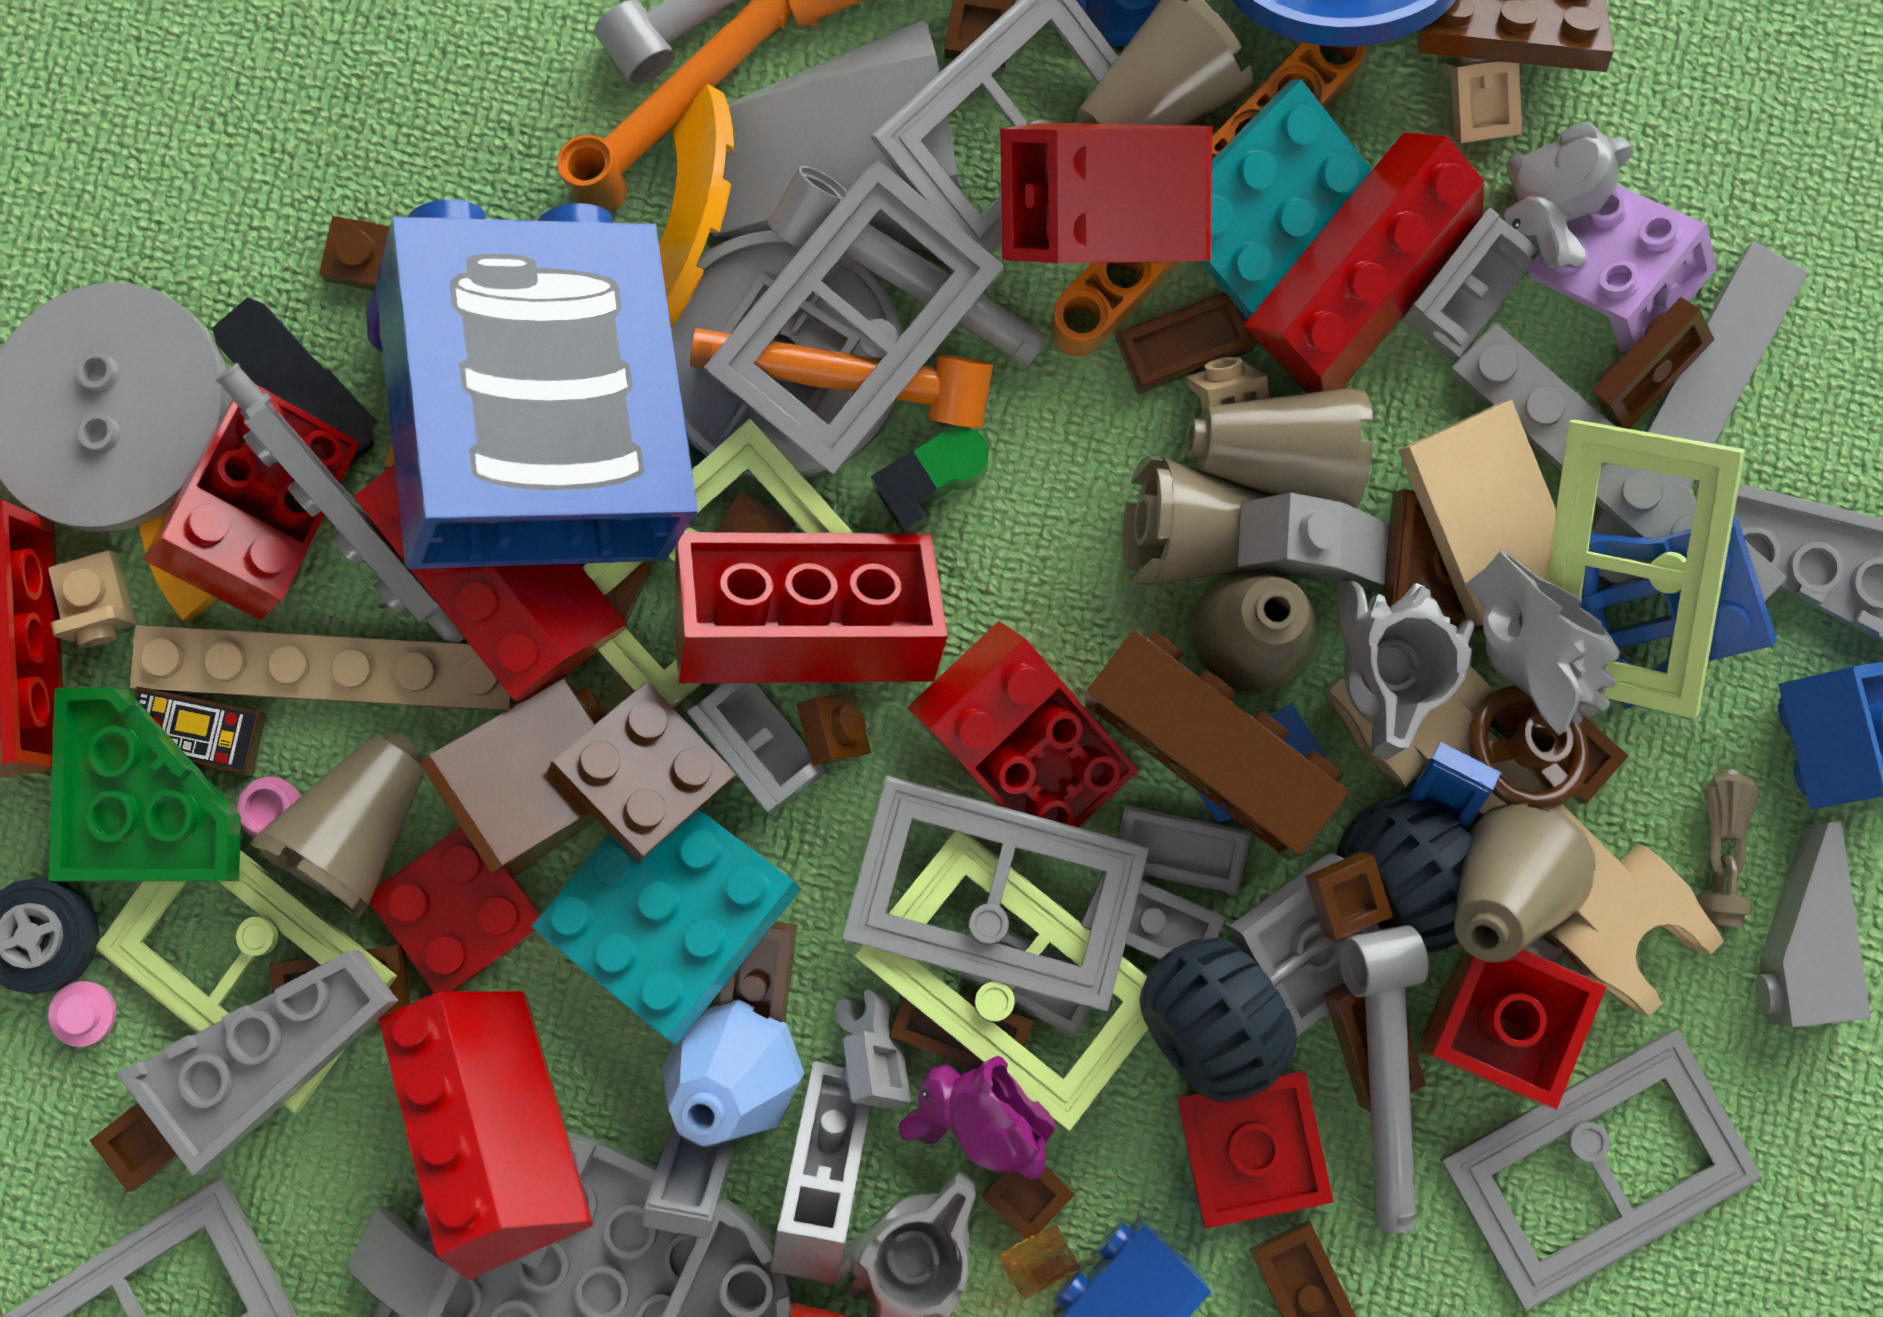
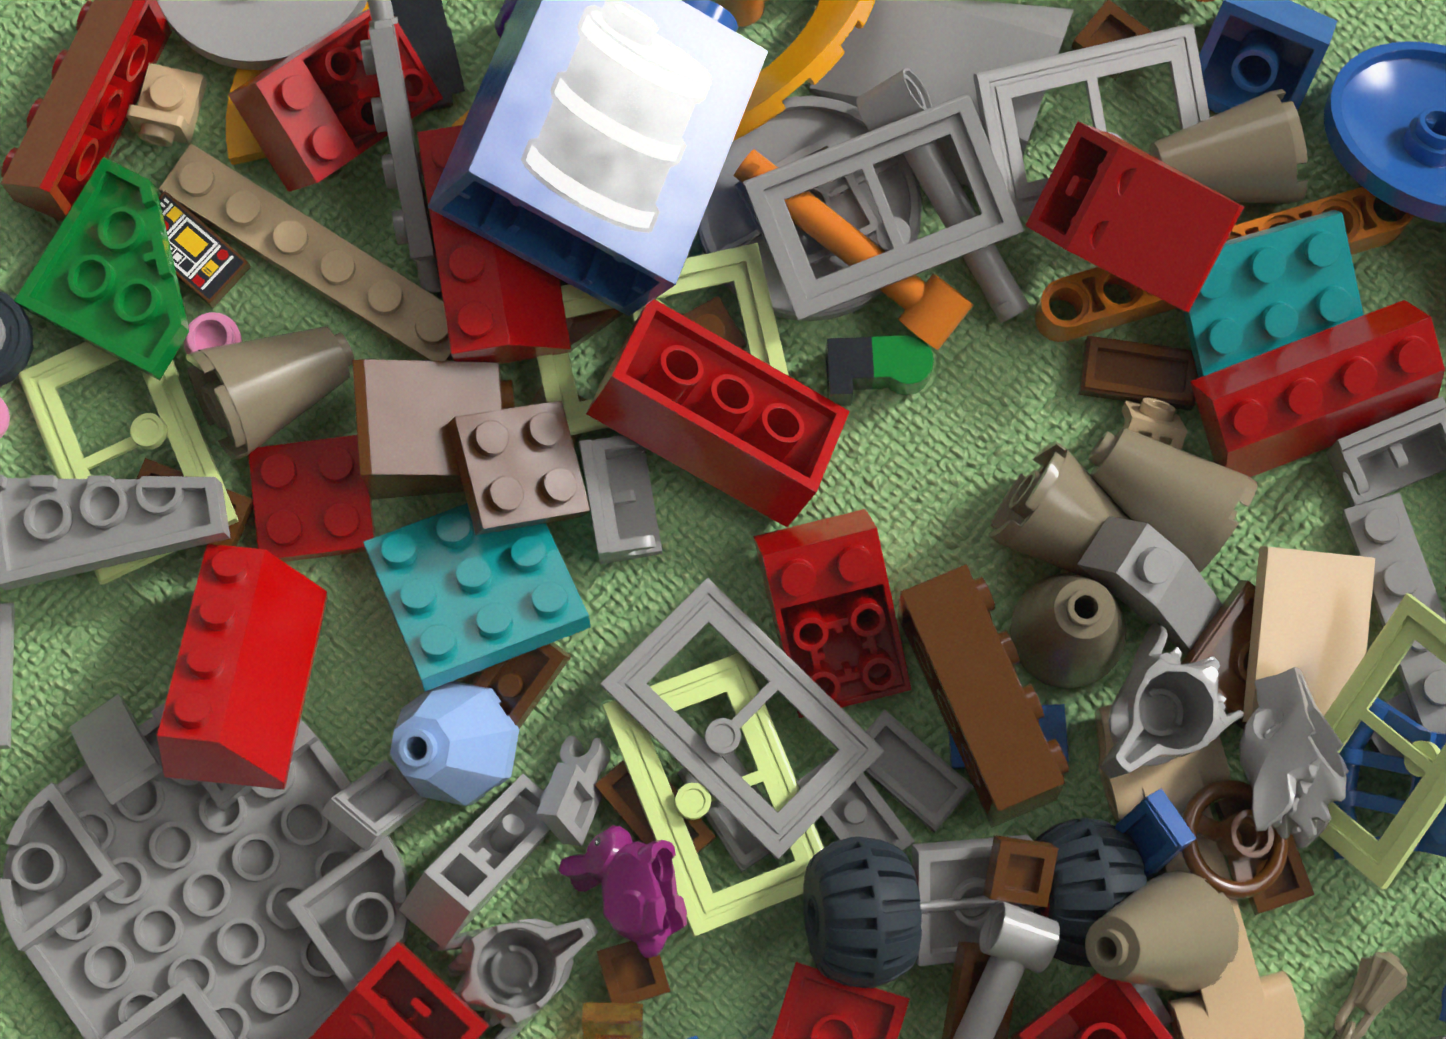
camera: 25 degrees right, 5 degrees down
reddish brown plate [796,692,871,766] -> none

